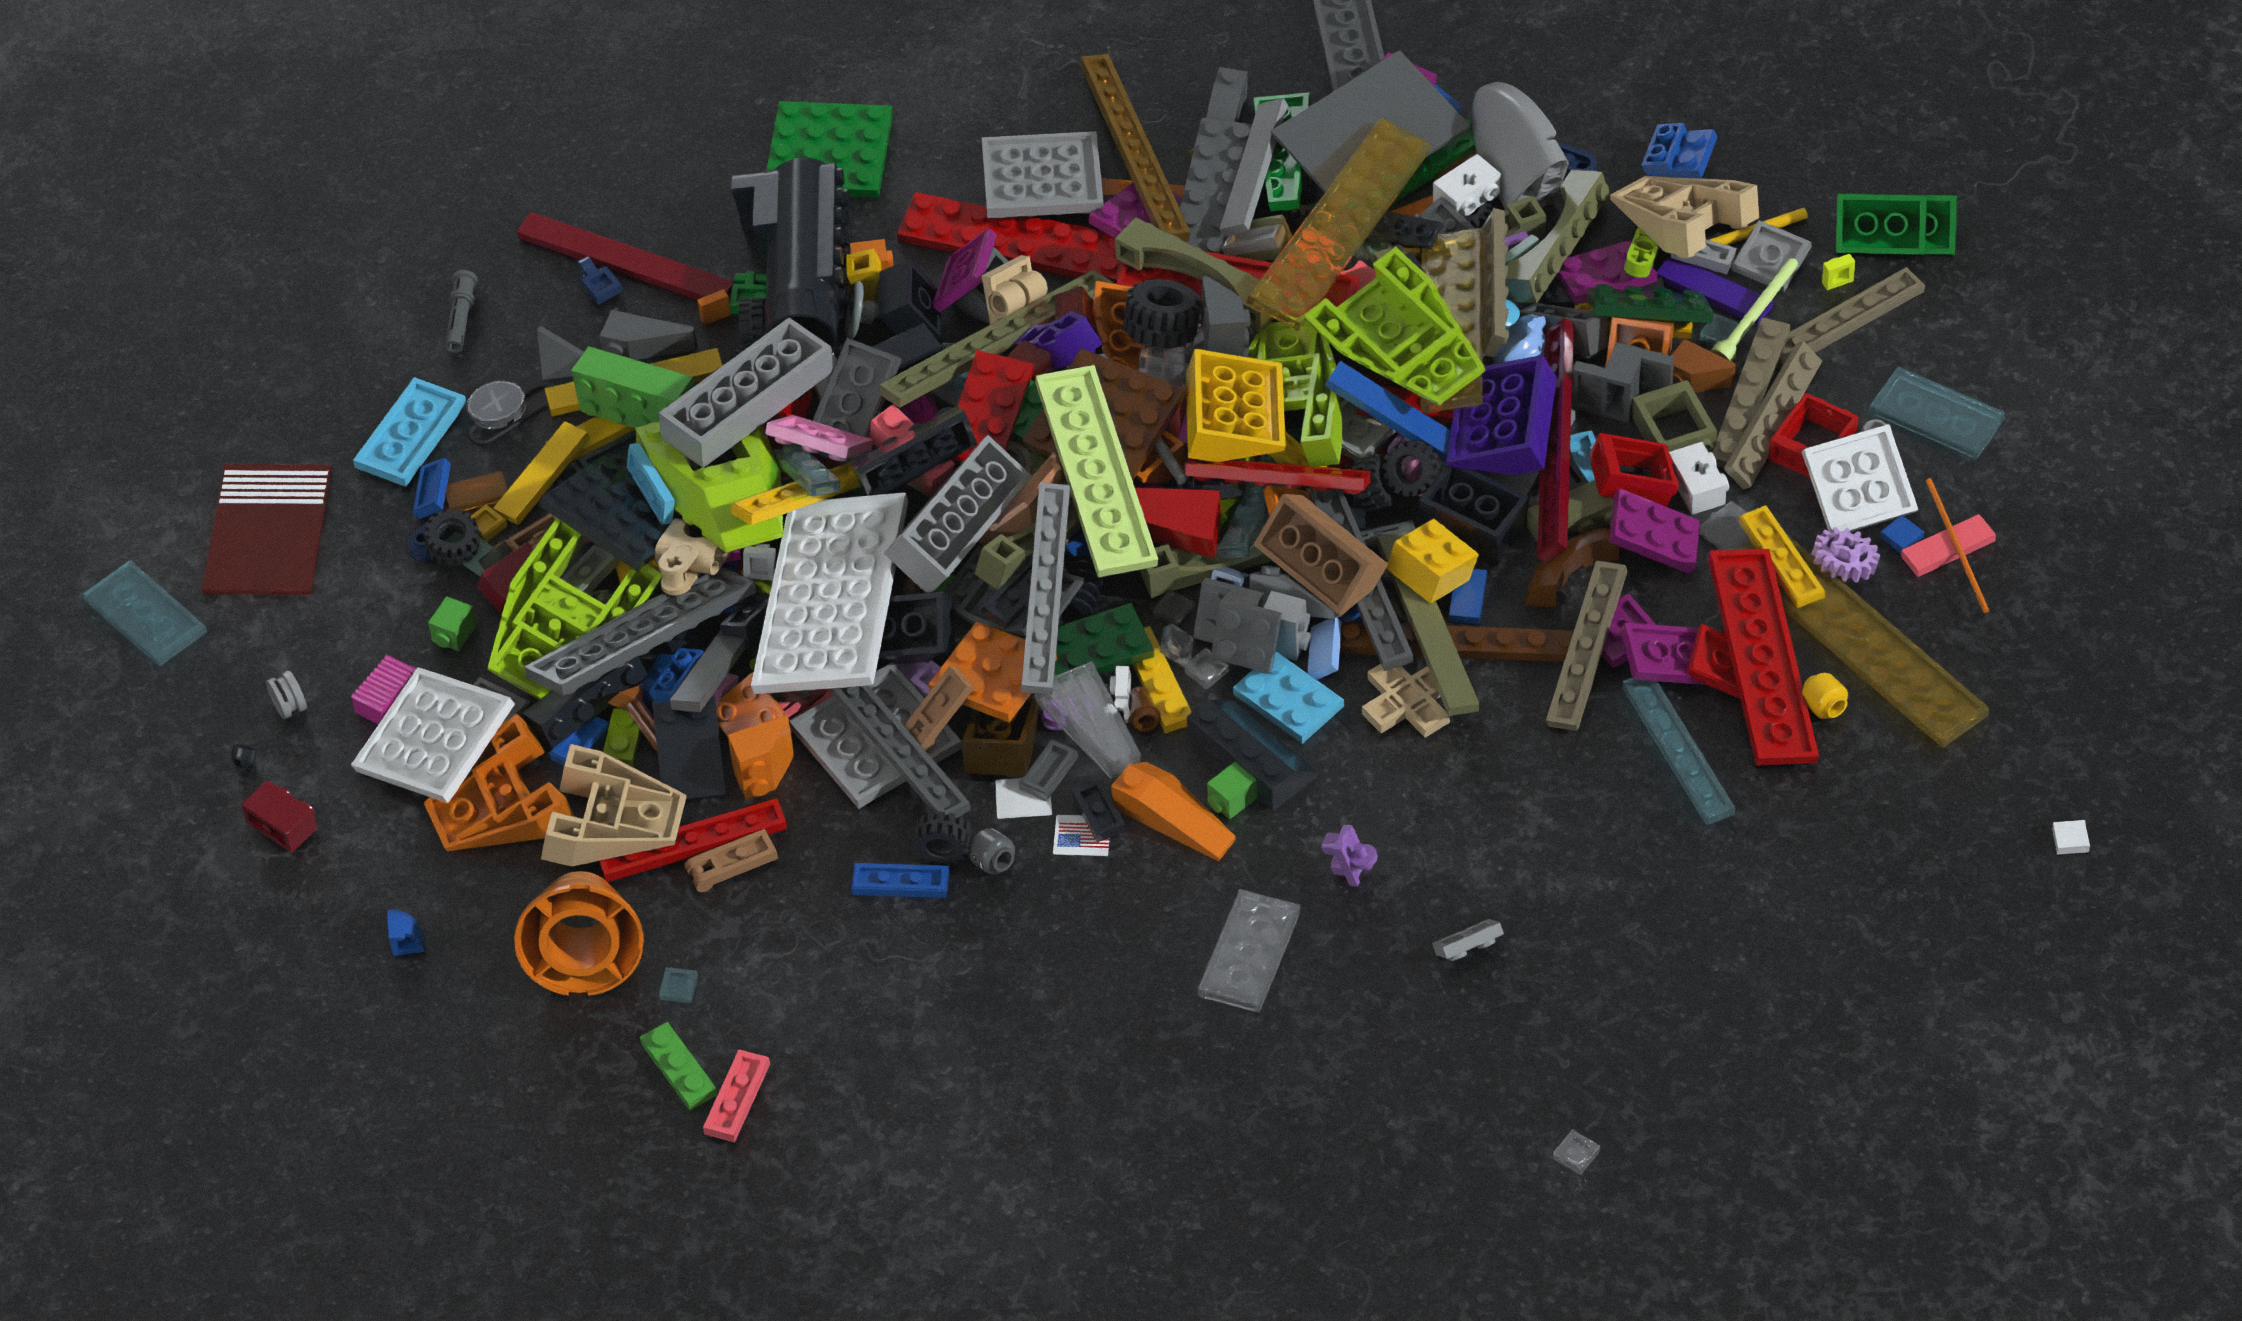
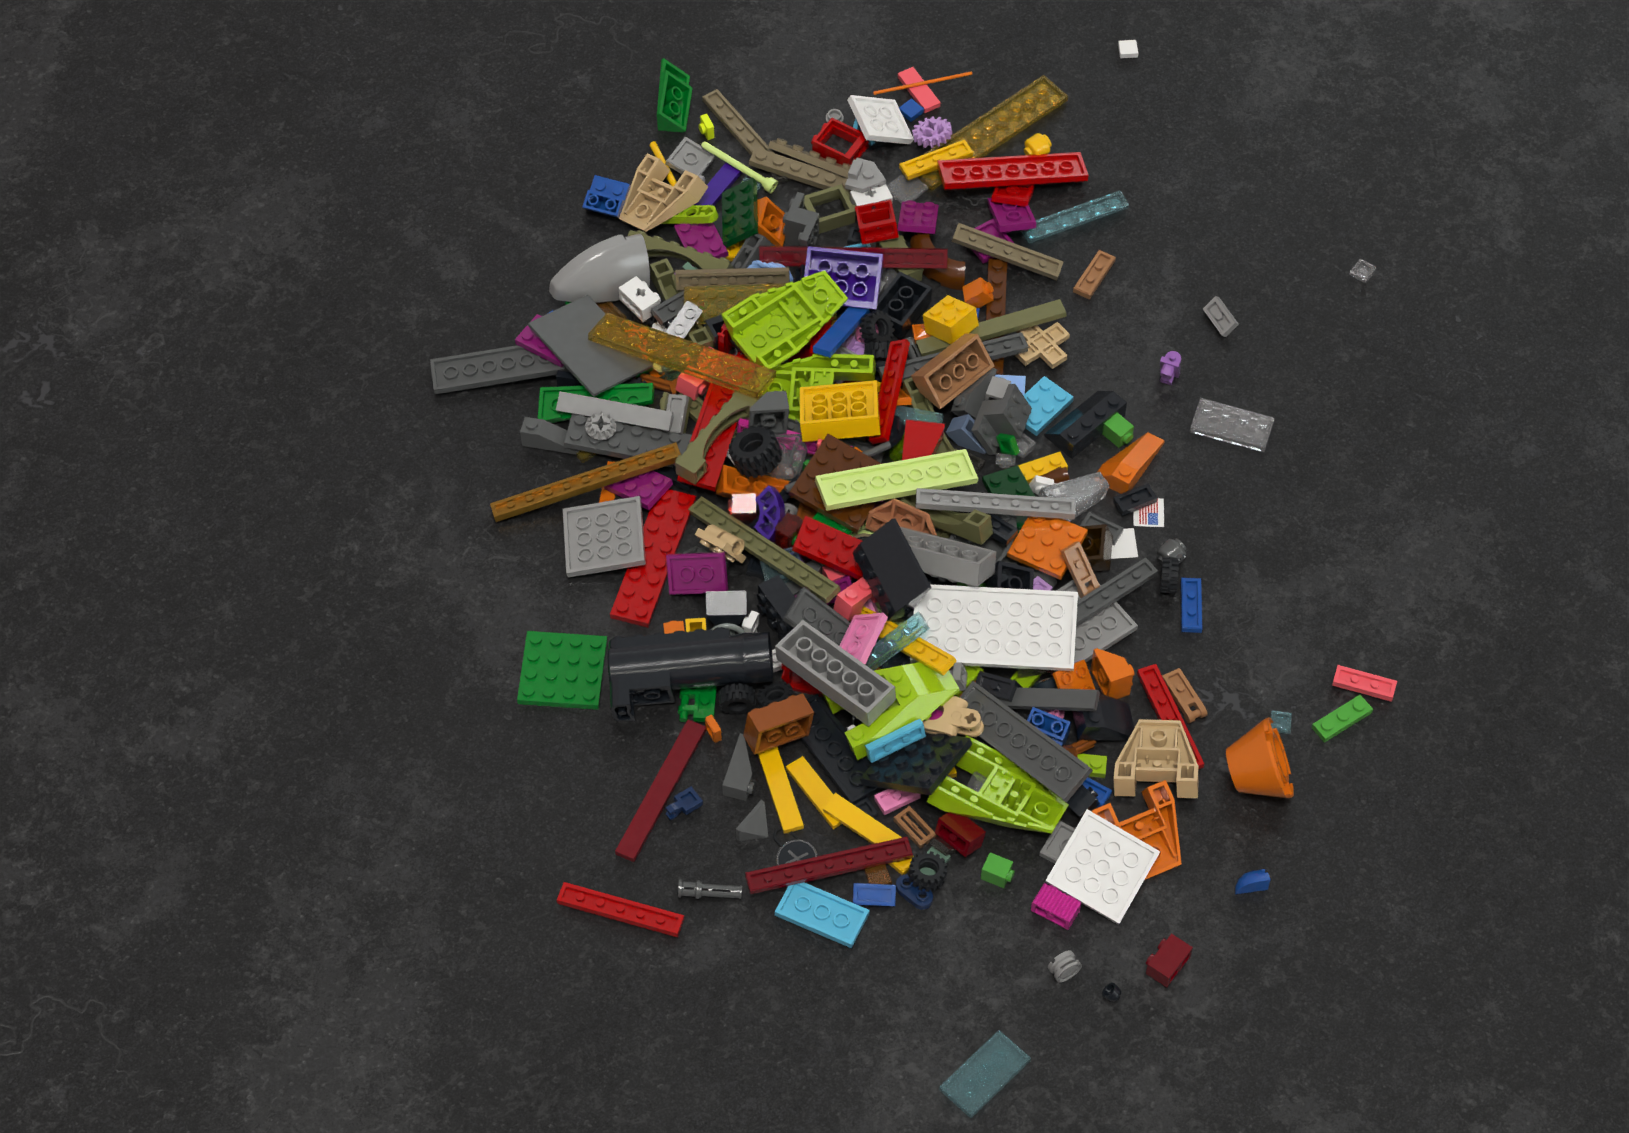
camera: 95 degrees left, 5 degrees up
clear red piece [202,464,332,595] -> none
bright green brick [571,346,695,428] -> none
dark orange slope [1671,339,1736,393] -> none
clear light blue tile [1869,366,2005,459] -> none
none -> red plate [557,882,684,937]
none -> light grey gear [585,412,616,440]
none -> white plate [742,611,759,633]
none -> dark orange brick [743,693,814,755]
none -> dark red tile [745,837,913,894]
none -> light grey plate [845,158,886,193]
none -> orange brick [962,277,994,308]
none -> green tile [996,433,1020,456]
none -> medium nougat tile [1073,250,1116,300]

